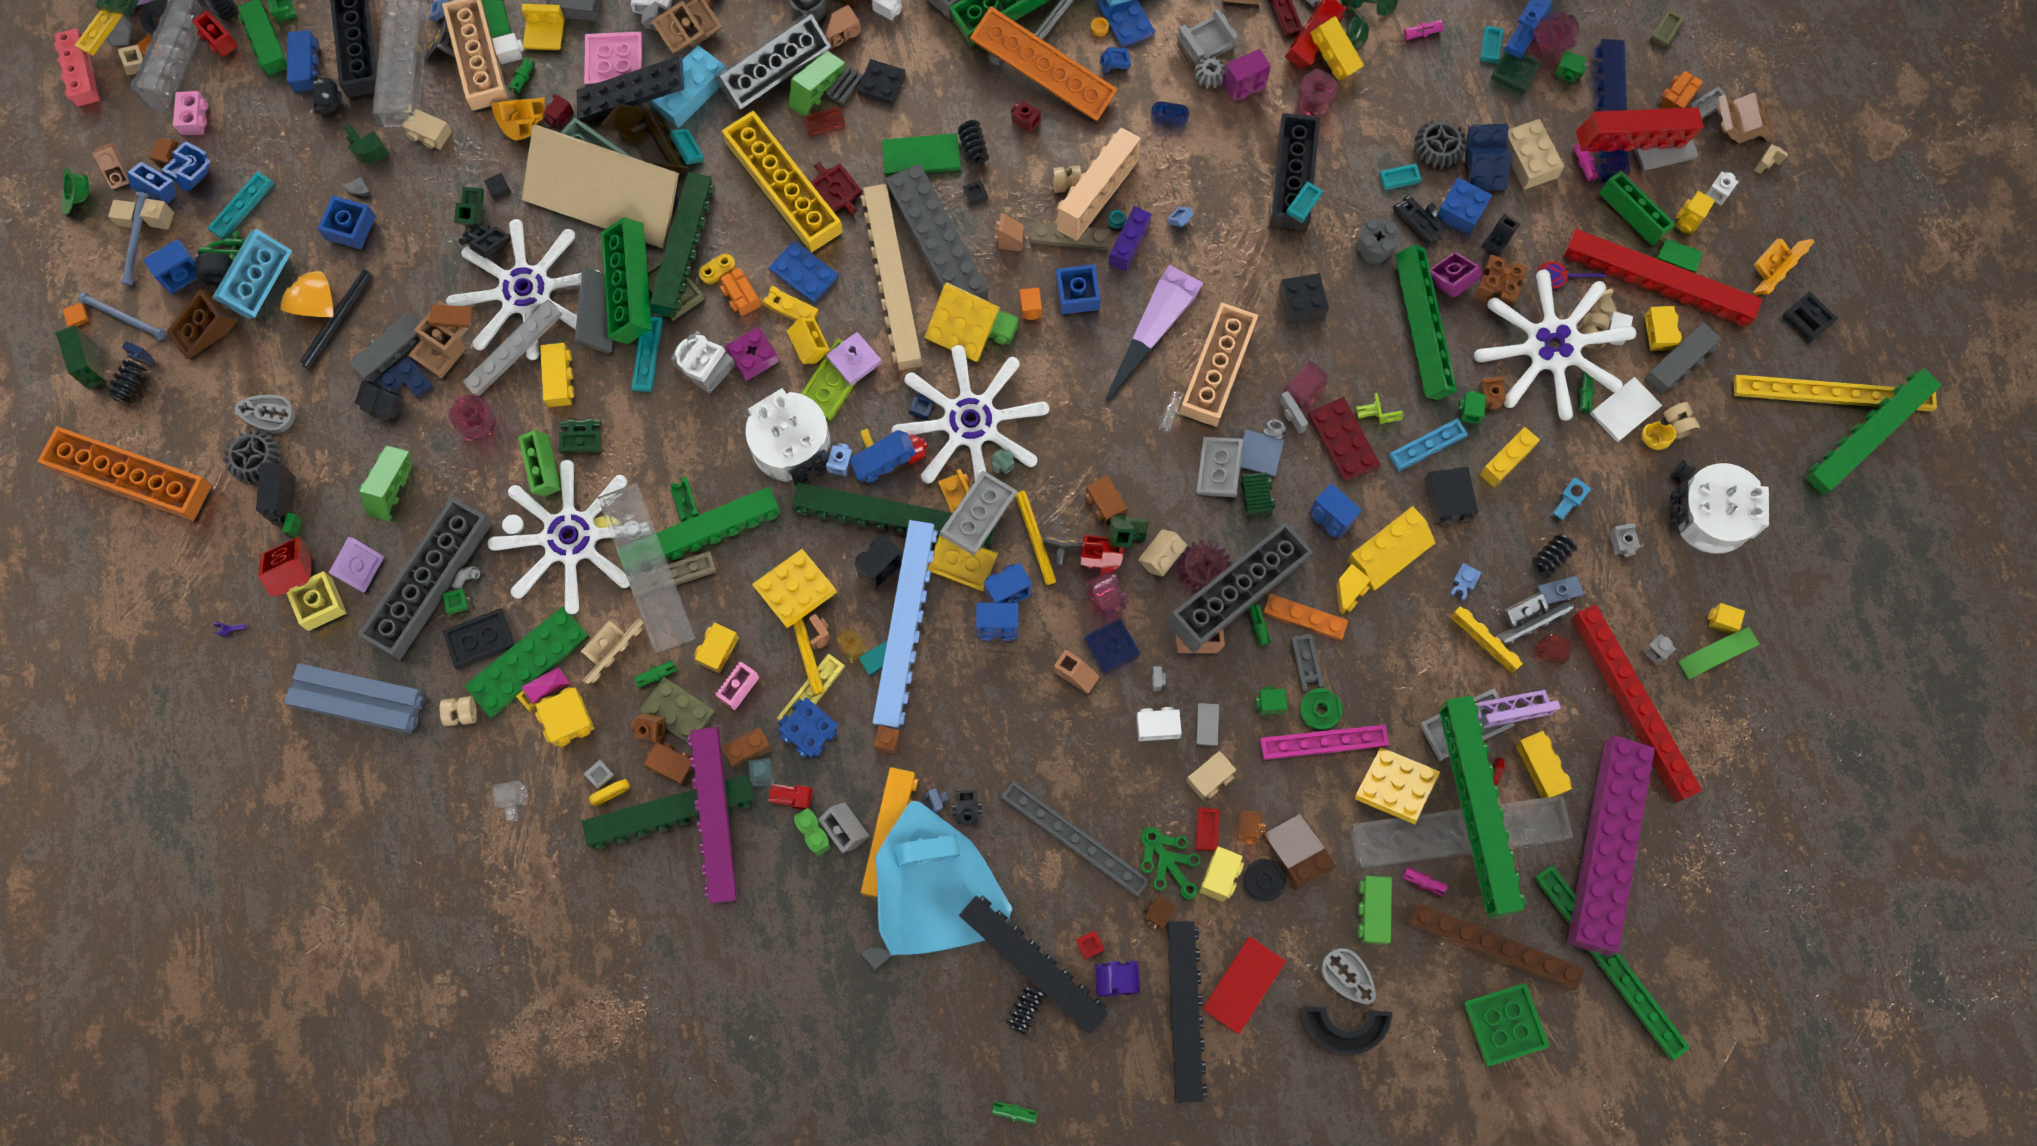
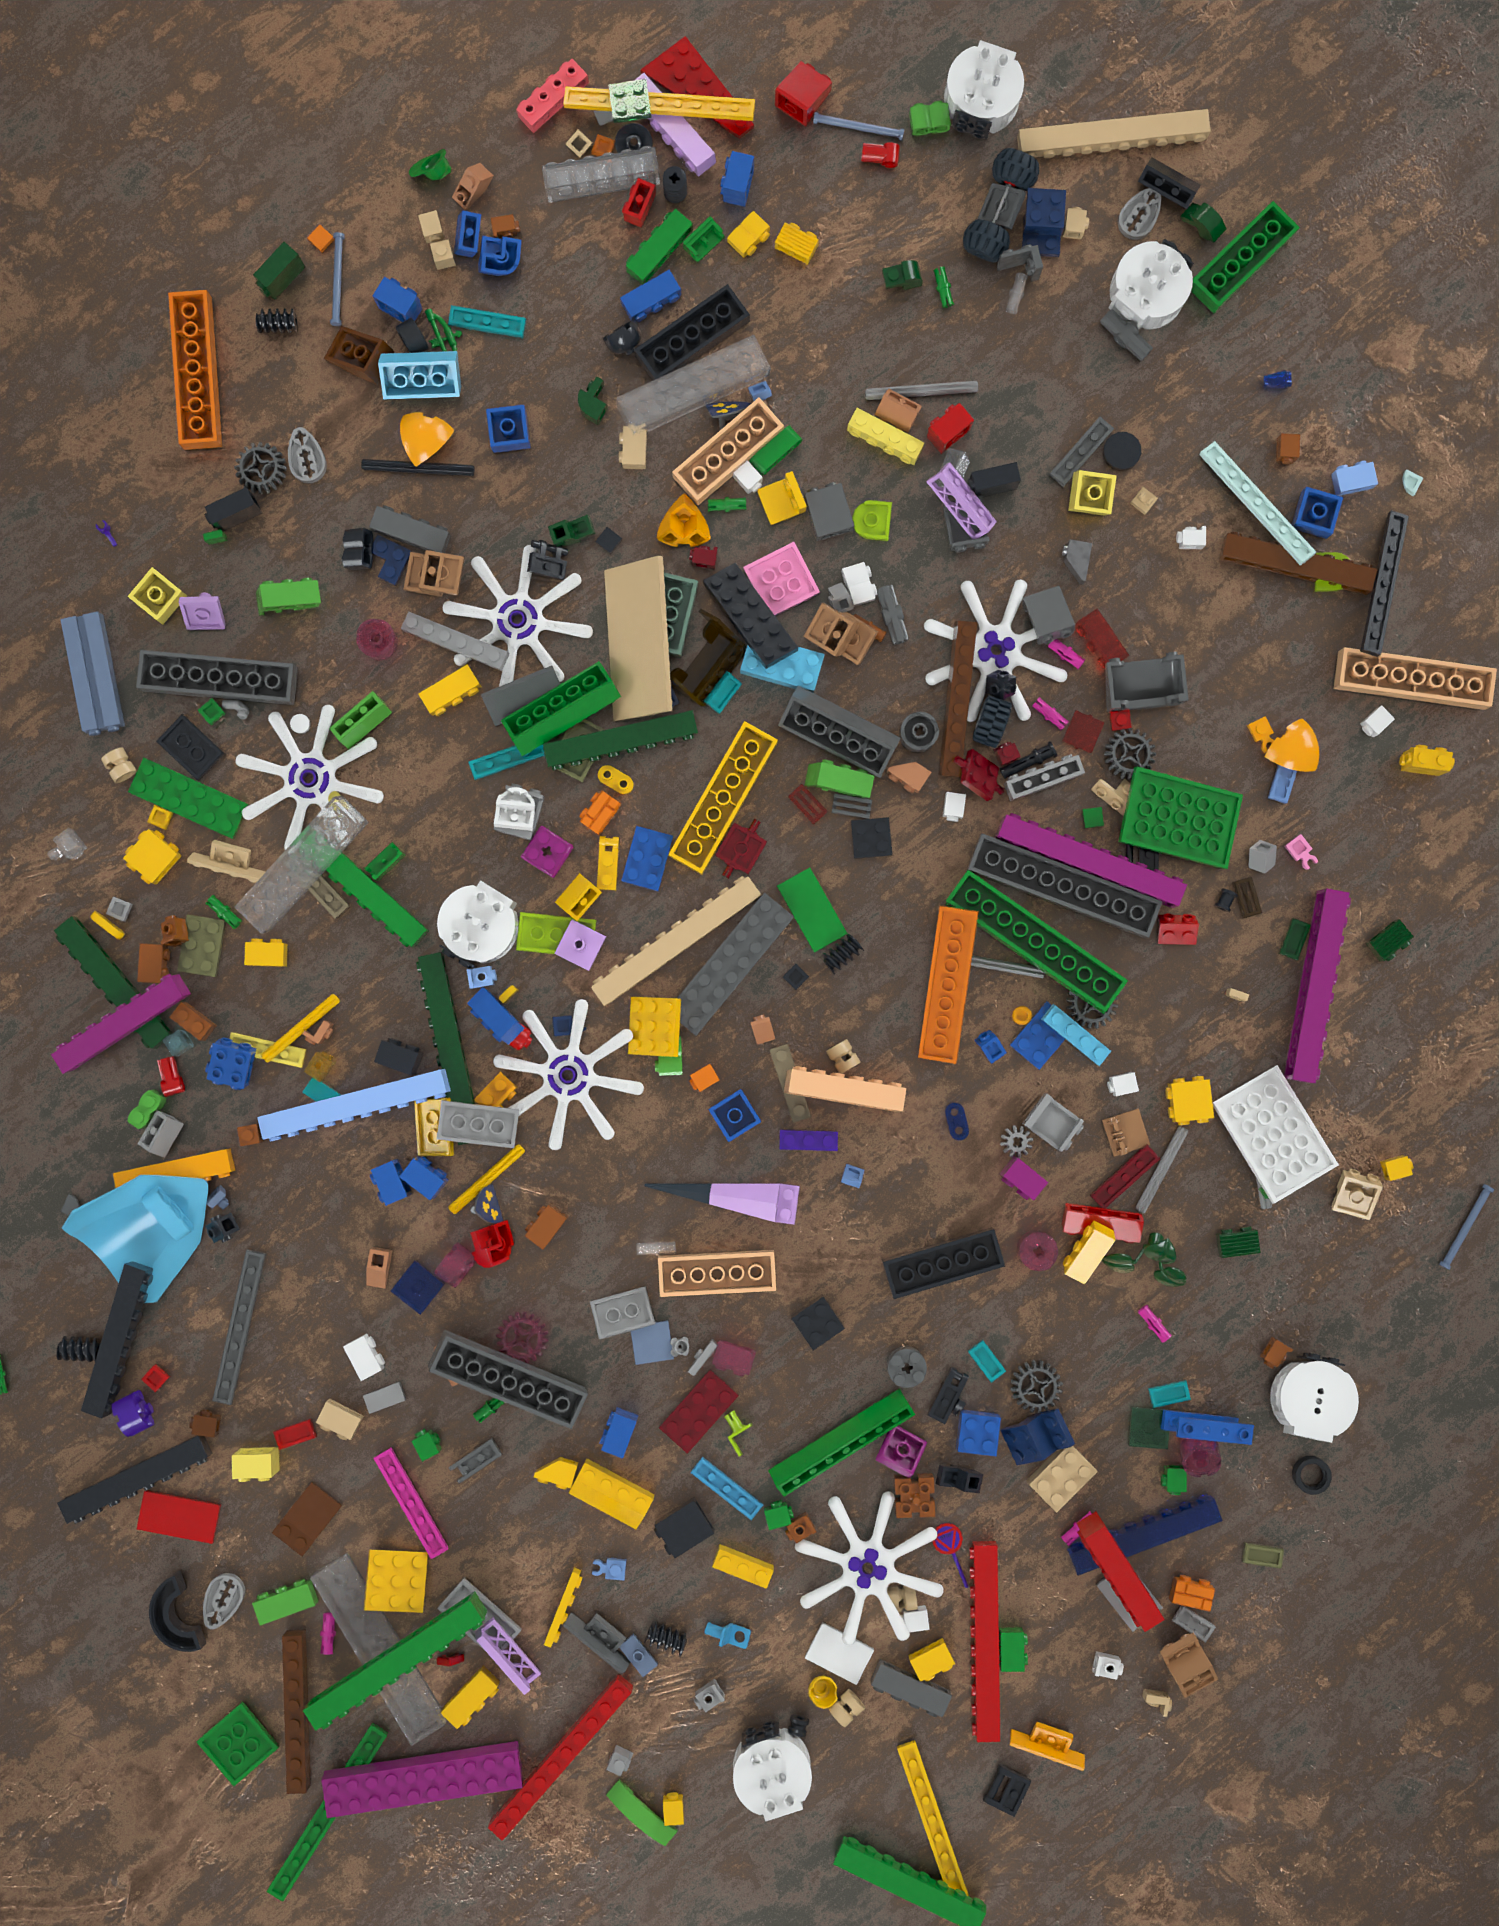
camera: 65 degrees right, 15 degrees up
sand blue bar [120,192,149,286] -> none
dark blue plate [121,341,155,367] -> none
bright pink brick [173,91,208,136] -> none
red brick [258,536,312,597] -> none
flat silver tile [344,177,371,197] -> none
dark orange tile [429,304,473,328] -> none
dark pink slope [522,667,570,705] -> none
dark green plate [559,418,602,453] -> none
bright pink brick [716,662,759,711] -> none
yellow plate [752,549,837,628] -> none
sand green gear [990,449,1015,474] -> none
dark red brick [1011,100,1041,133] -> none
teal plate [1107,210,1127,229] -> none
dark green brick [1107,514,1149,547] -> none
tan brick [1138,530,1188,576] -> none
green plant [1140,827,1201,900] -> none
light grey plate [1152,666,1166,692] -> none
clear orange brick [1238,811,1266,843] -> none
dark green brick [1241,472,1275,519] -> none
black tile [1243,858,1286,902] -> none
orange plate [1263,594,1348,641] -> none
teal tile [1286,181,1324,223] -> none
green plate [1300,688,1343,731] -> none
clear red brick [1536,634,1571,664] -> none
green pin [1578,371,1595,412] -> none
tan bracket [1591,289,1617,317] -> none
green brick [1599,171,1676,246] -> none
yellow brick [1674,191,1715,236] -> none

